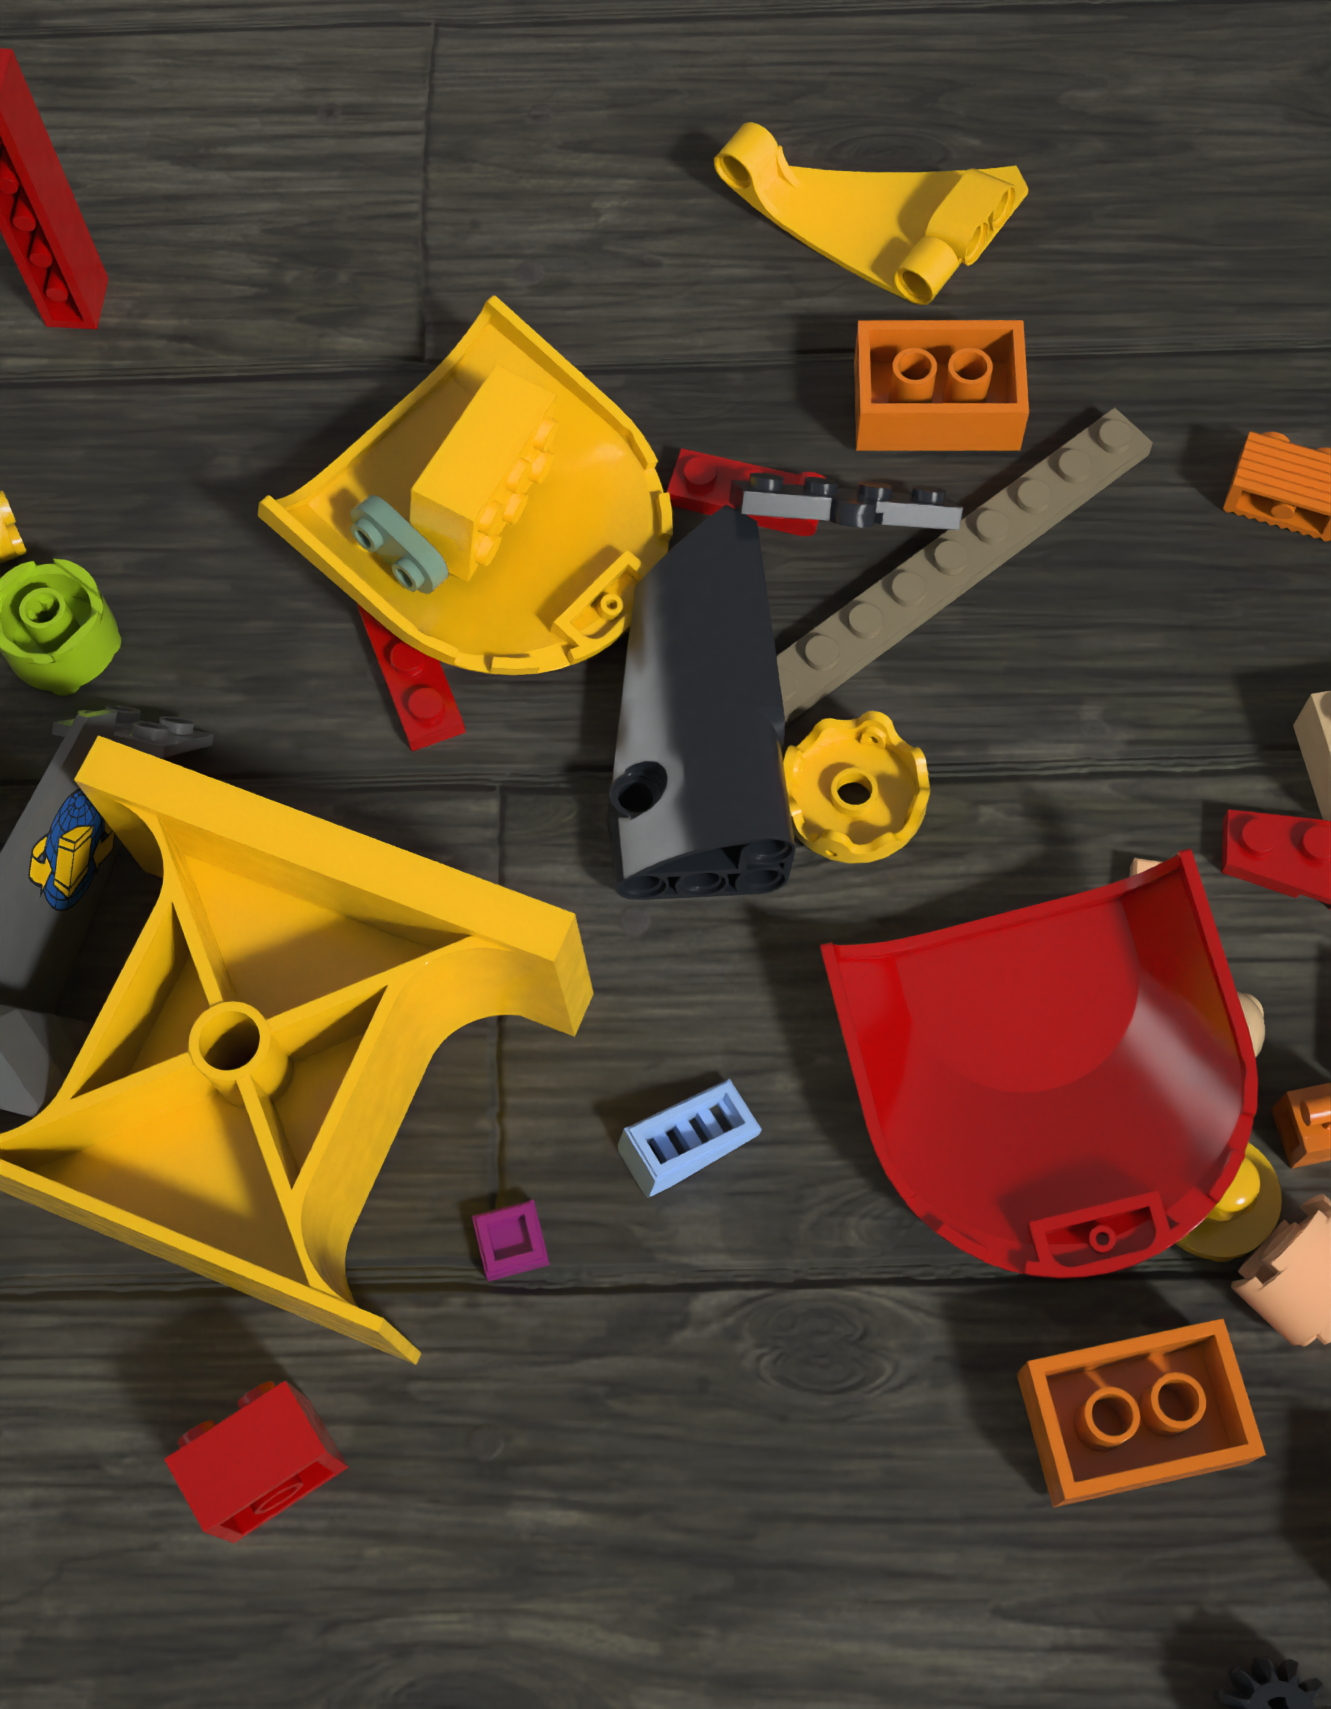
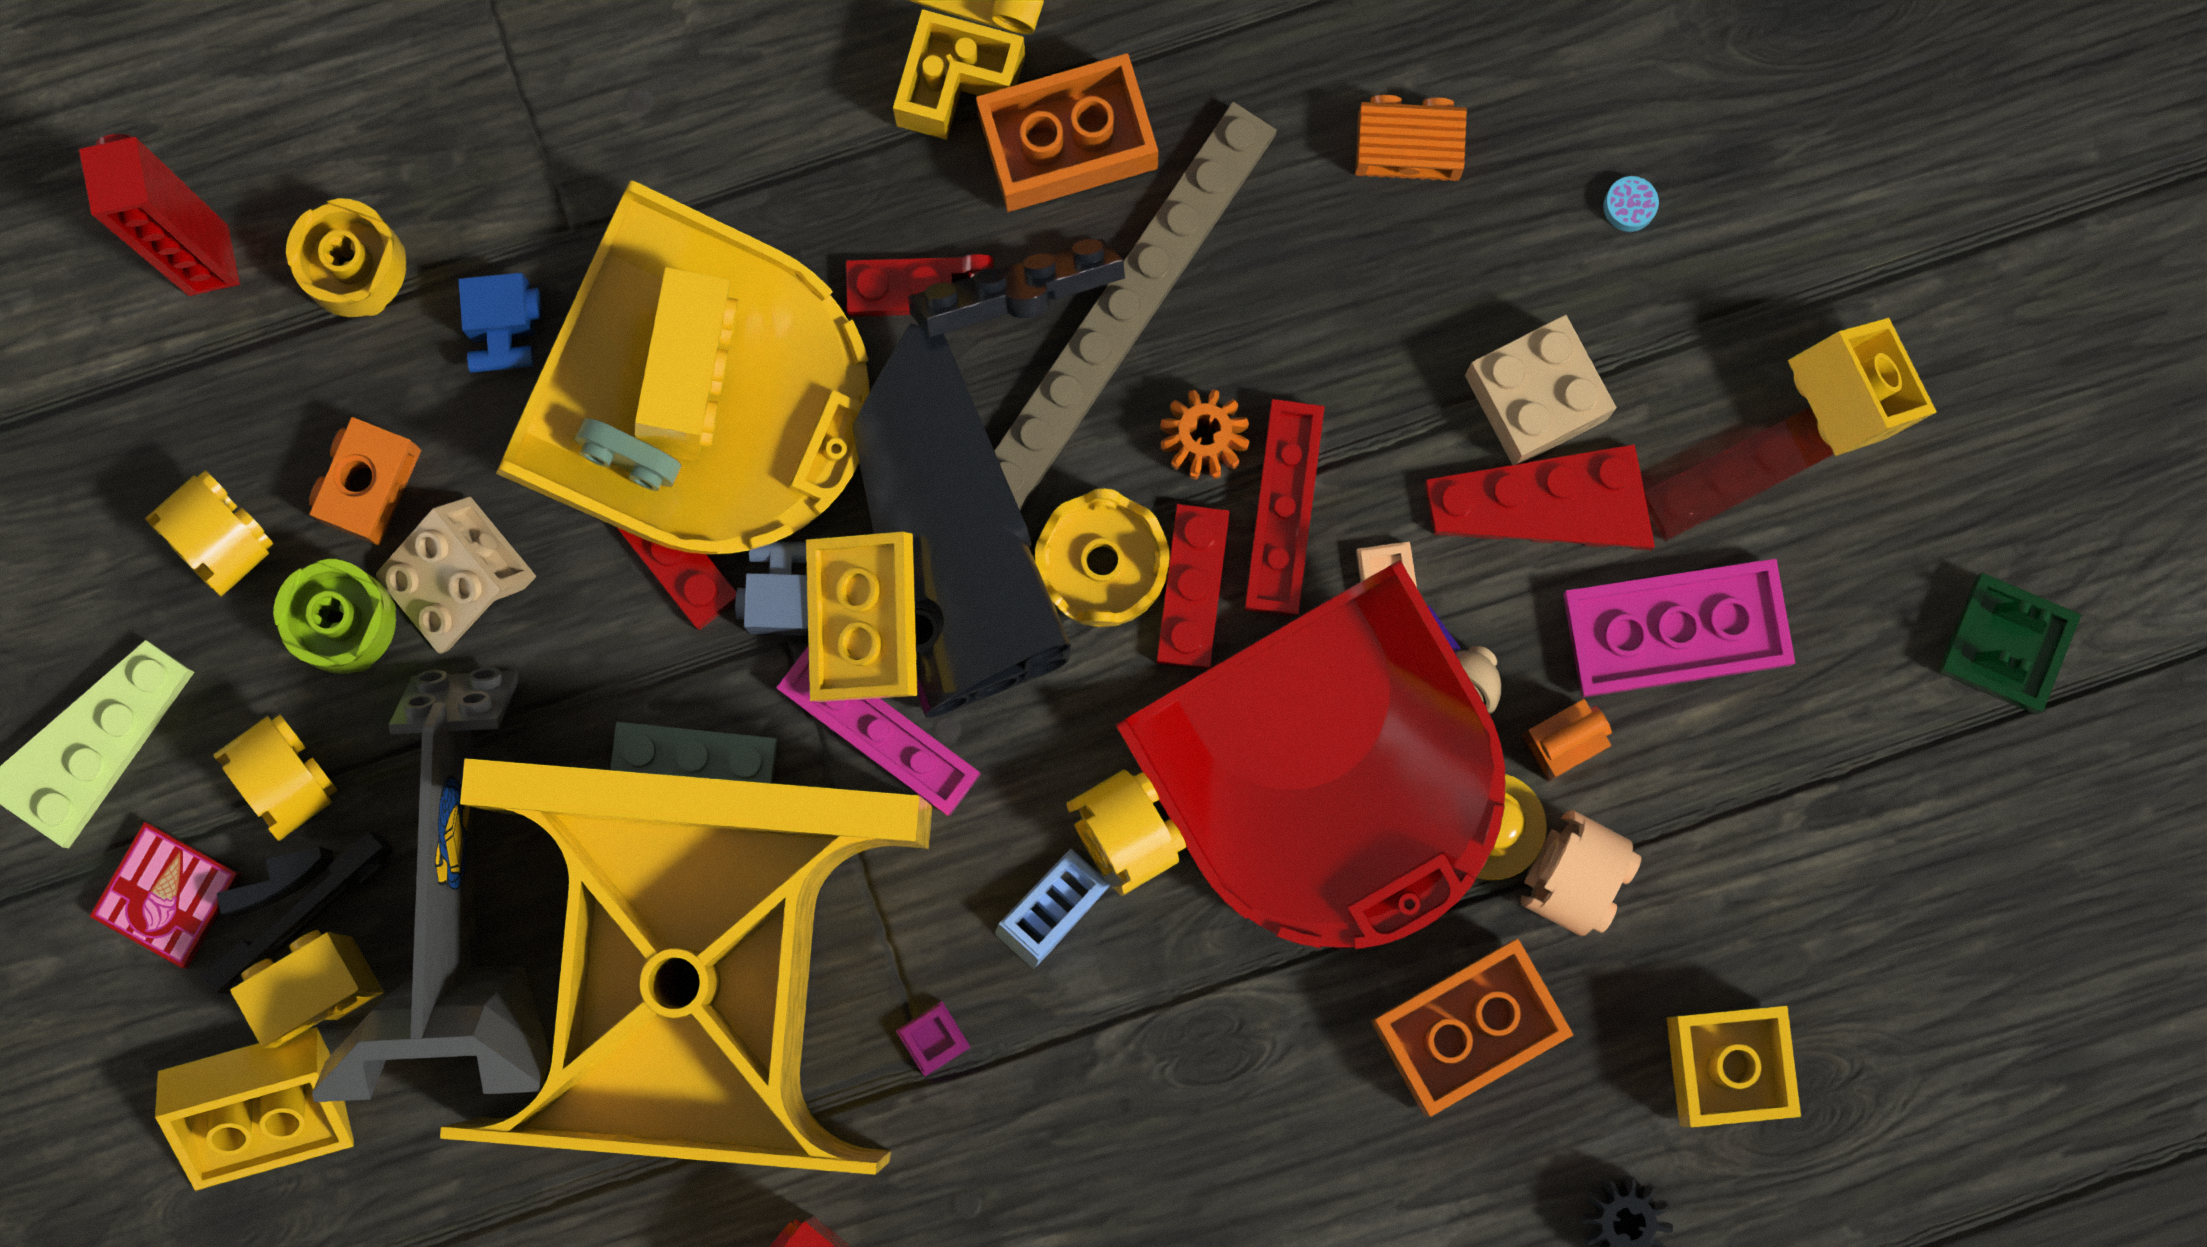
camera: 20 degrees left, 15 degrees up
none -> yellow brick [286,198,406,317]
none -> orange brick [309,417,422,546]
none -> tan bracket [376,496,536,654]
none -> blue brick [458,273,542,373]
none -> sand blue brick [735,541,808,635]
none -> dark pink plate [776,645,981,817]
none -> yellow plate [806,532,917,702]
none -> yellow brick [893,9,1025,140]
none -> yellow brick [1067,769,1186,896]
none -> red plate [1157,504,1230,670]
none -> orange gear [1160,390,1249,480]
none -> red plate [1245,399,1325,617]

